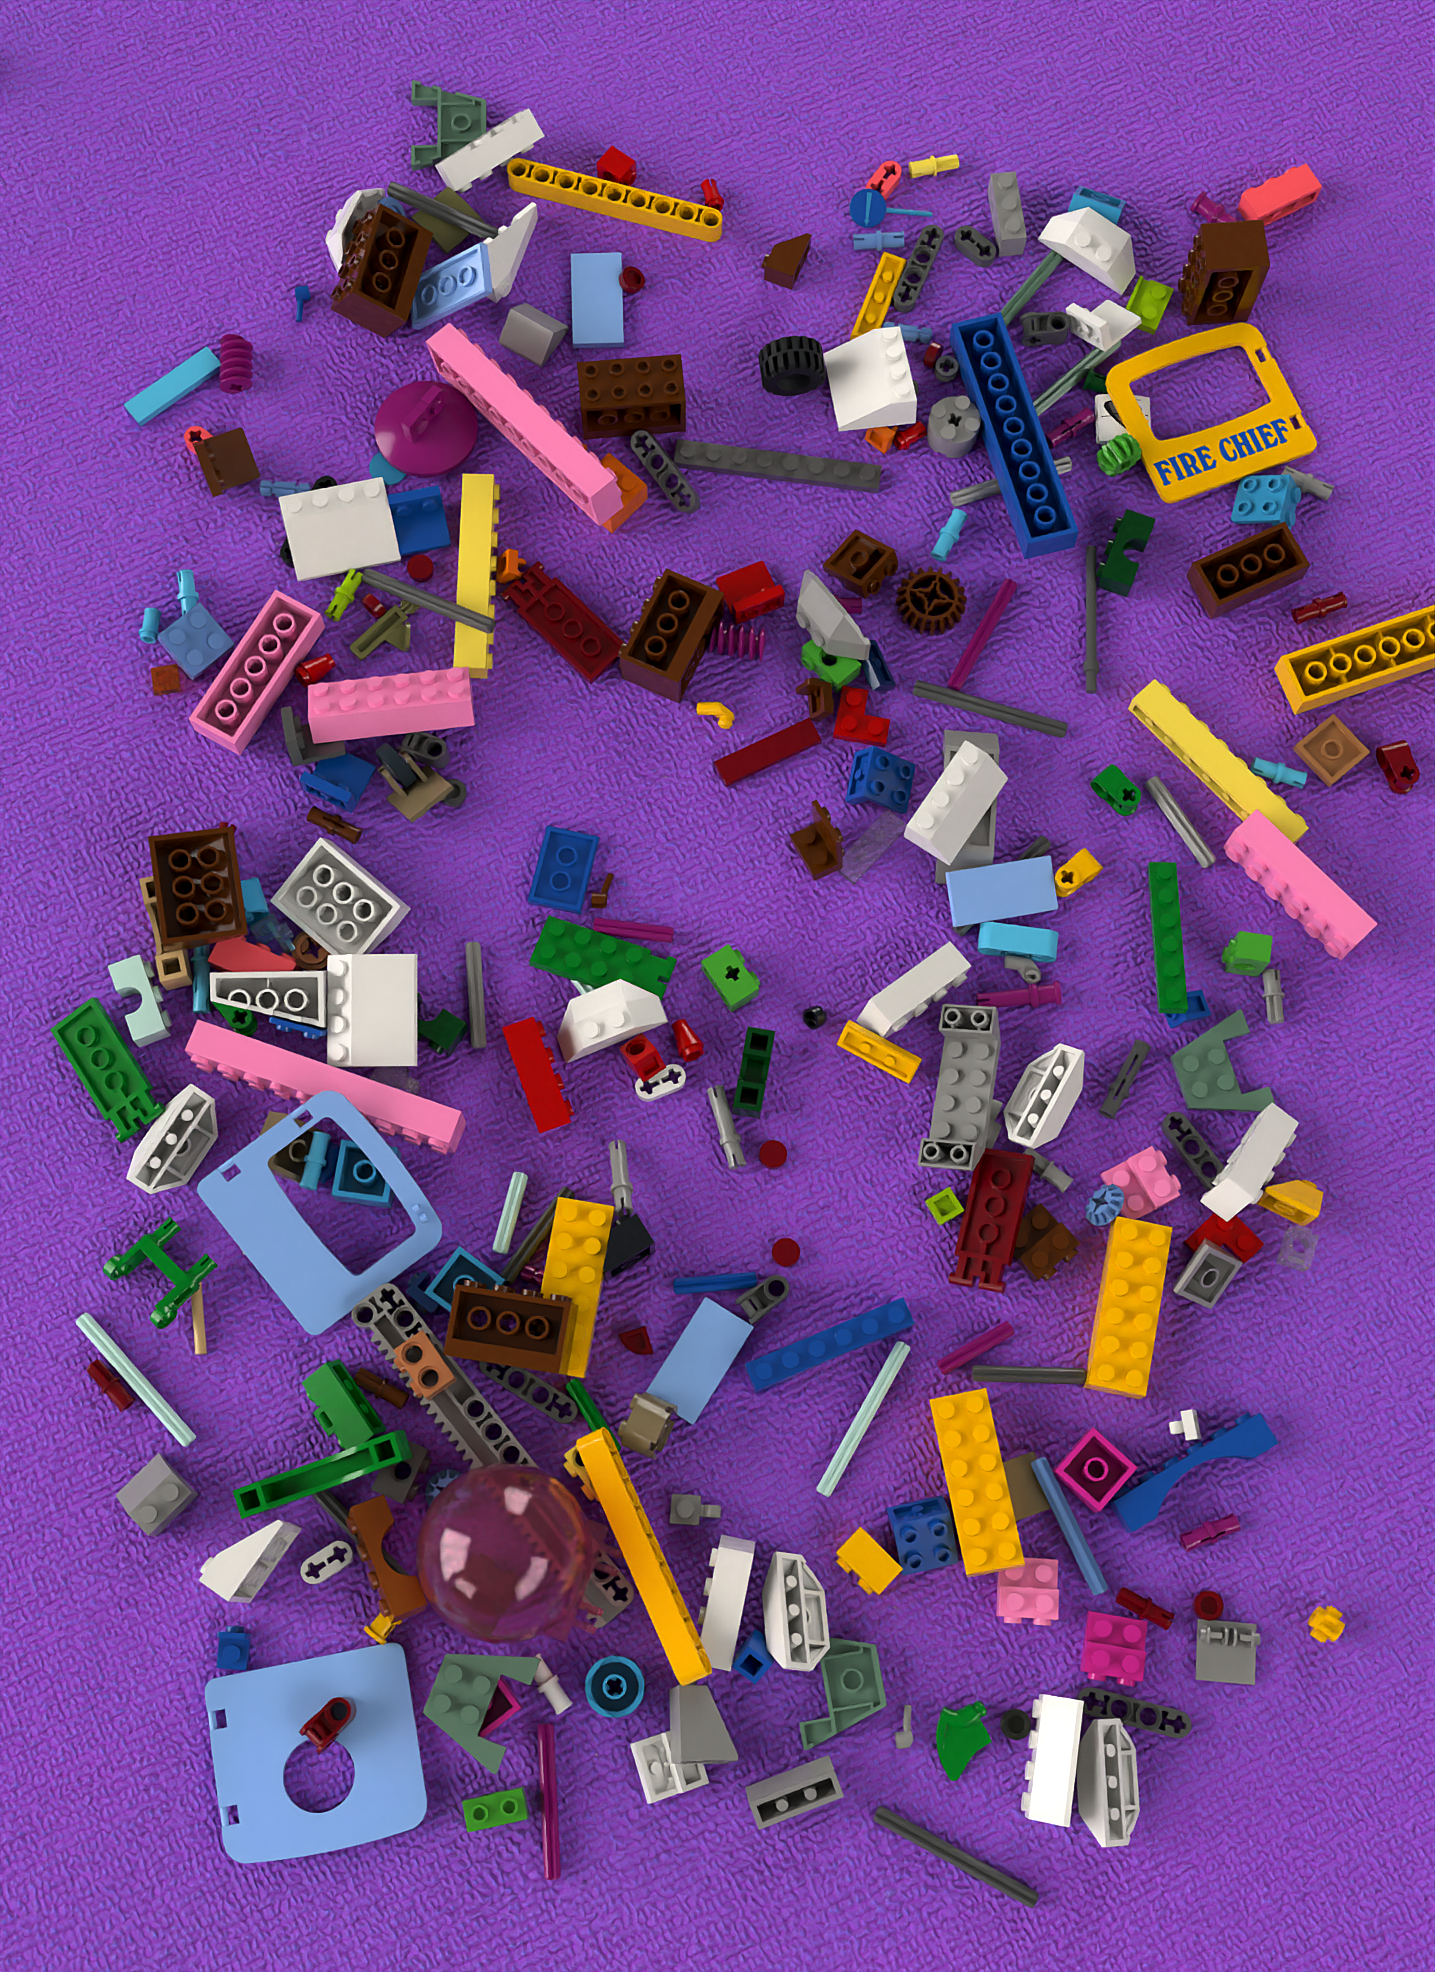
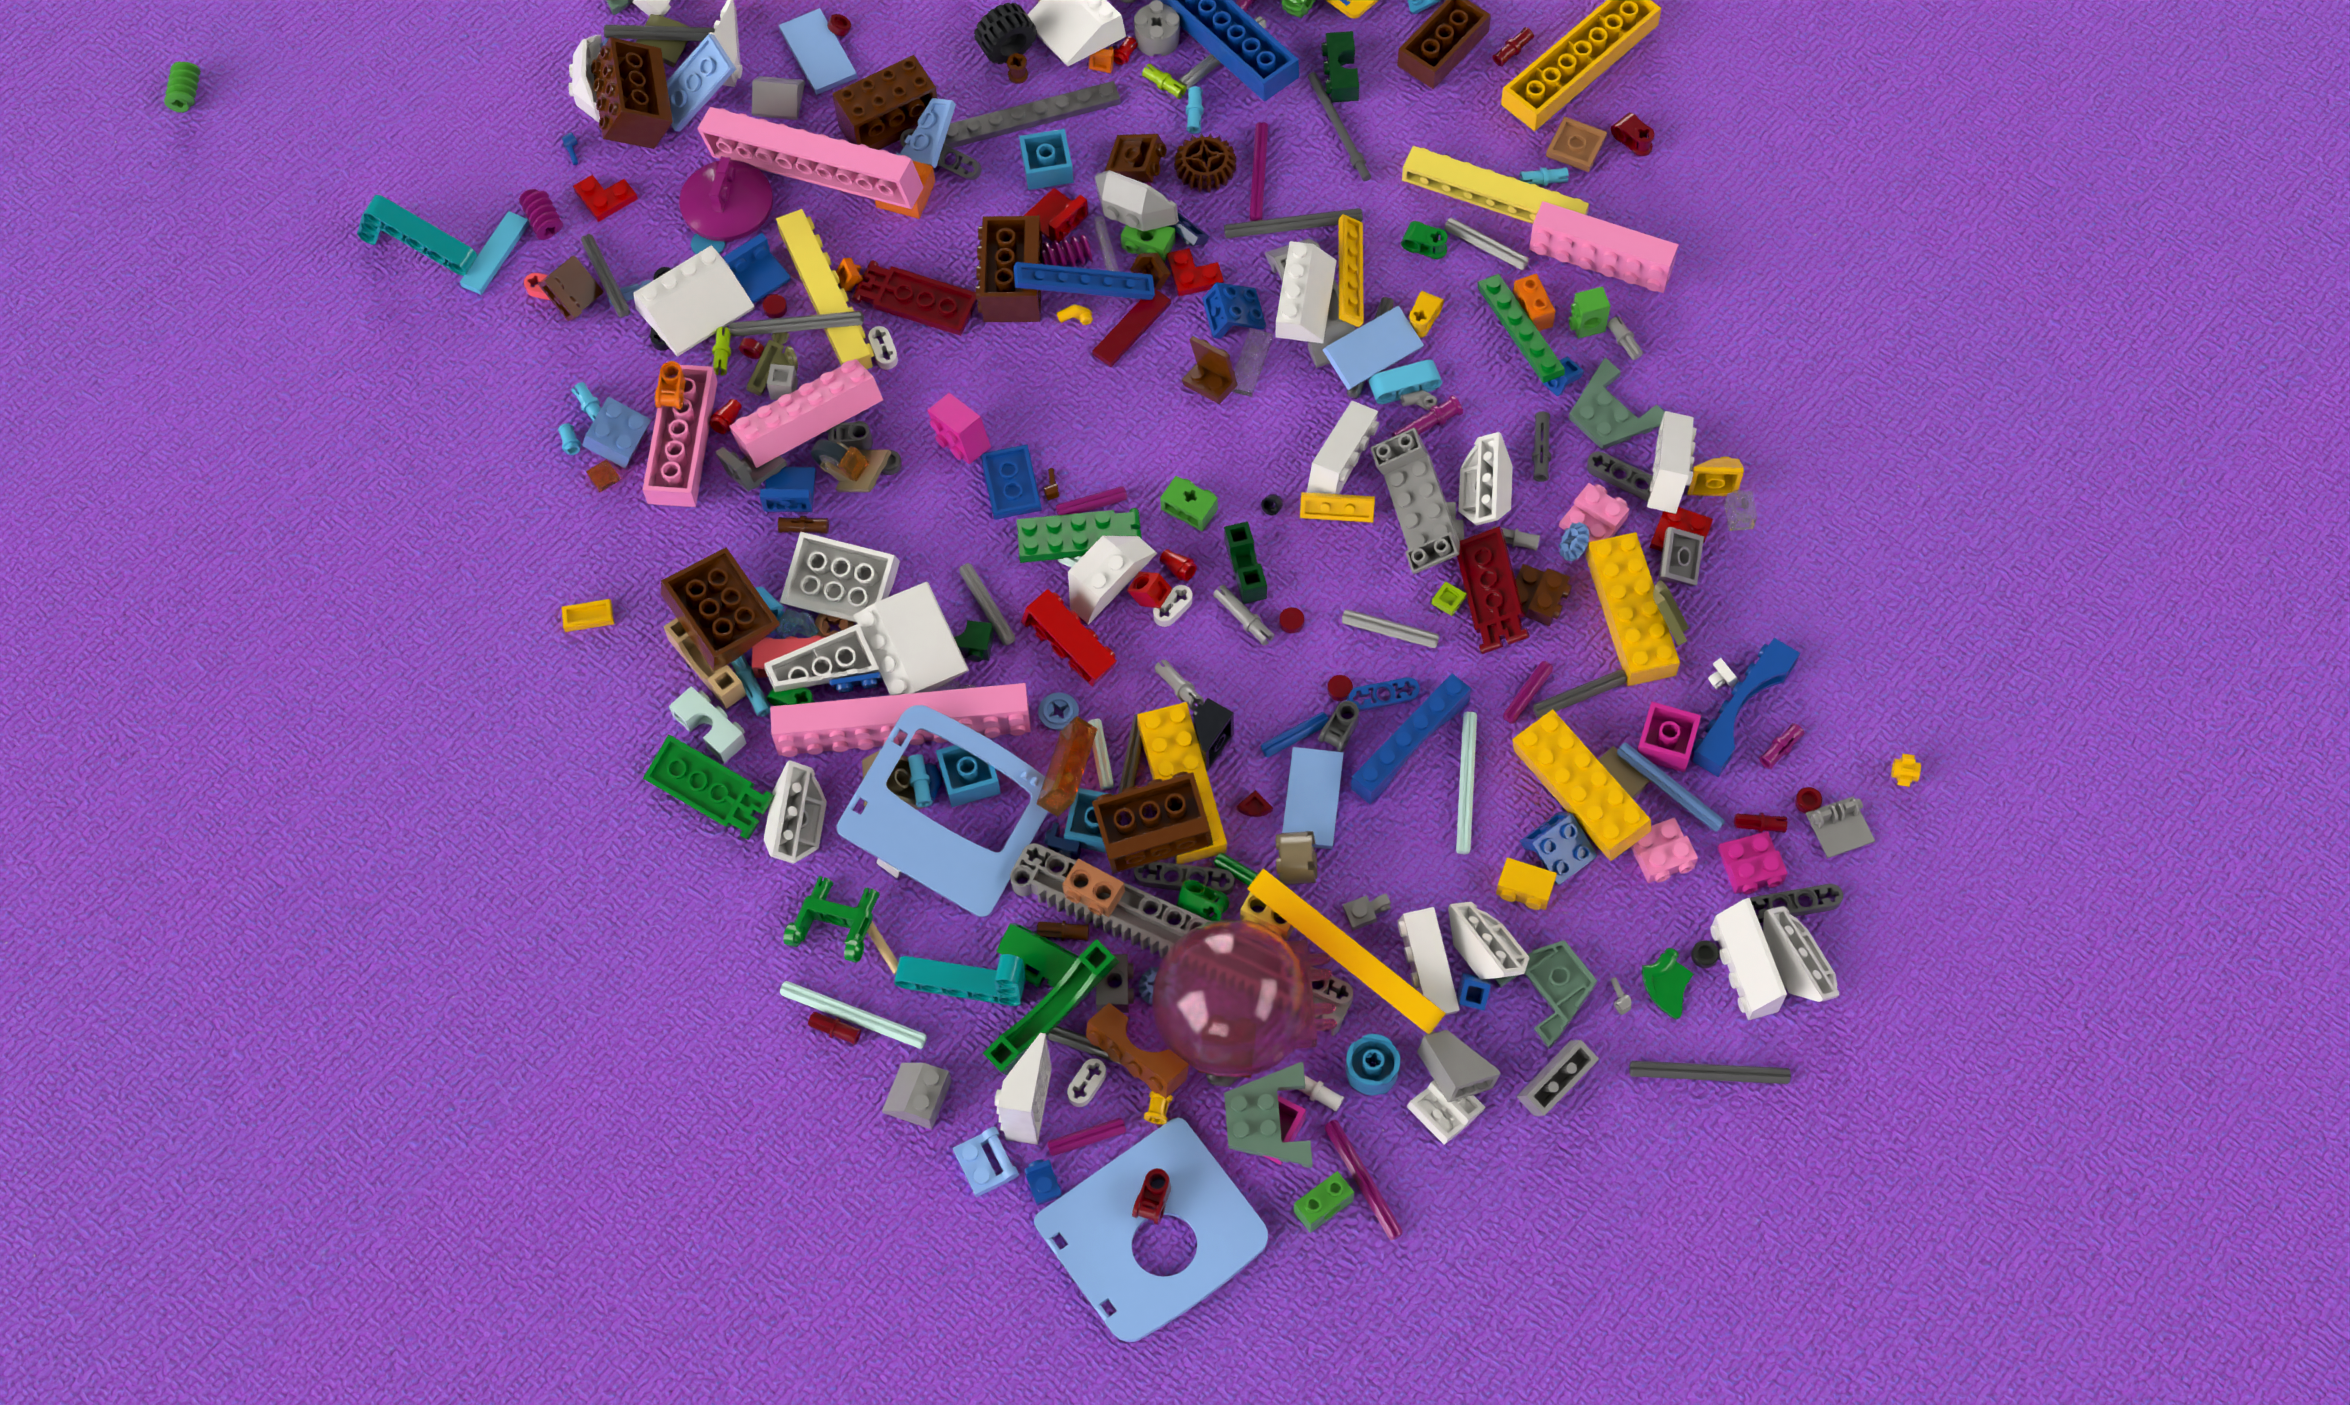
camera: 20 degrees left, 10 degrees down
none -> teal beam [357,195,477,276]
none -> yellow tile [561,599,614,632]
none -> red plate [573,174,638,222]
none -> dark grey axle [581,234,630,318]
none -> orange piece [655,361,686,409]
none -> light grey brick [767,364,798,400]
none -> clear orange tile [838,447,869,482]
none -> white beam [868,326,898,370]
none -> teal beam [894,954,1026,1006]
none -> light blue wing [896,98,956,168]
none -> dark pink brick [928,393,991,465]
none -> light blue plate [952,1127,1019,1198]
none -> reddish brown bush [1006,53,1028,84]
none -> blue plate [1014,262,1155,300]
none -> dark azure brick [1019,129,1074,190]
none -> clear orange brick [1036,716,1098,817]
none -> medium blue gear [1038,693,1079,731]
none -> magenta axle [1048,1118,1126,1156]
none -> clear tile [1094,216,1119,272]
none -> lime pin [1142,63,1187,99]
none -> green piece [1176,880,1230,923]
none -> yellow tile [1339,214,1364,327]
none -> light grey axle [1342,609,1439,648]
none -> blue beam [1347,677,1420,712]
none -> orange brick [1513,273,1556,331]
none -> olive slope [1653,580,1689,646]

